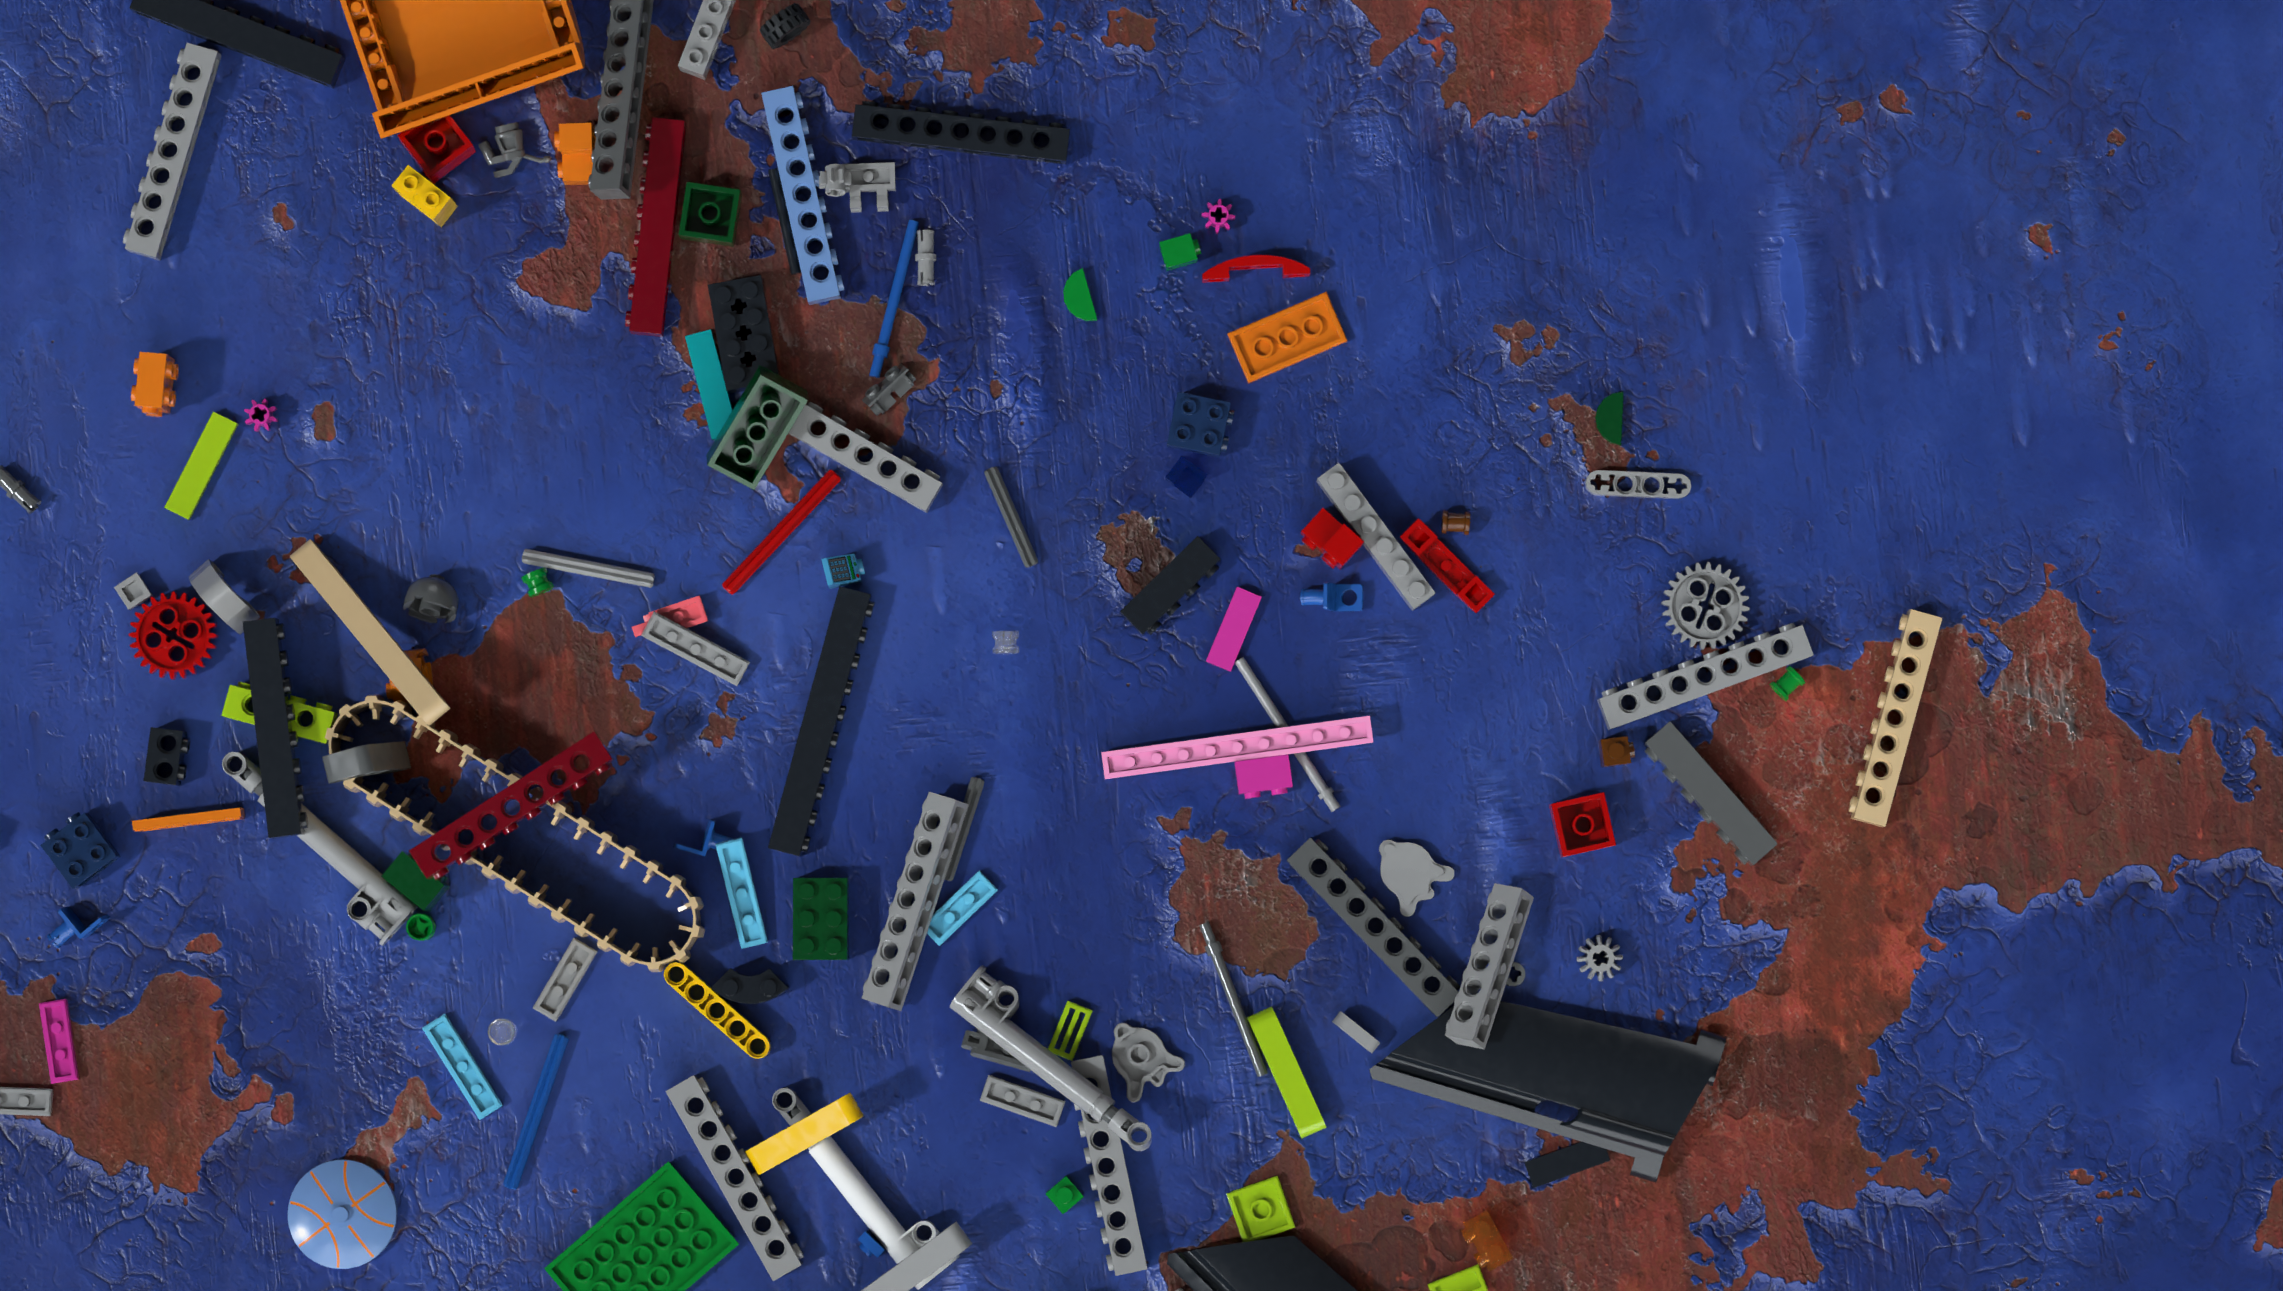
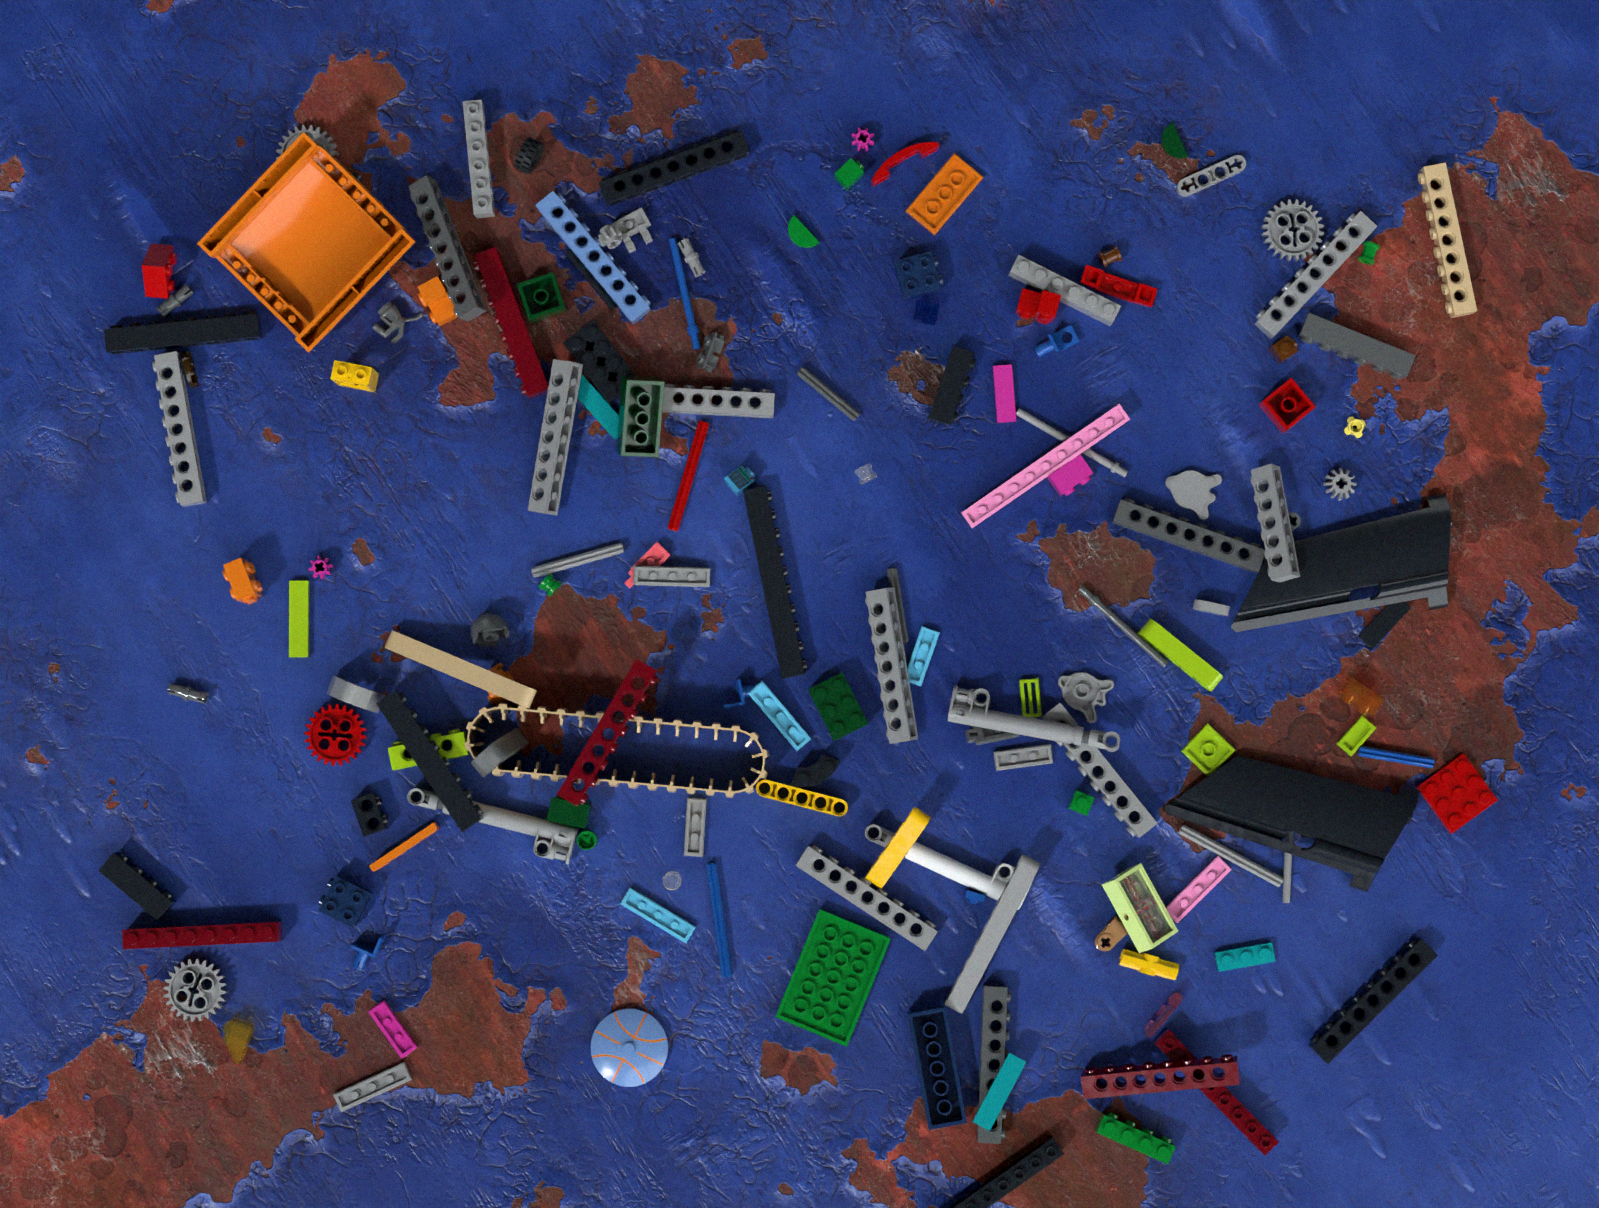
camera: 25 degrees left, 0 degrees up
light grey plate [114,572,153,610] -> none
red brick [397,115,476,184] -> none
none -> dark brown tile [182,350,199,388]
none -> light grey brick [528,359,583,516]
none -> light yellow plate [1344,417,1366,438]

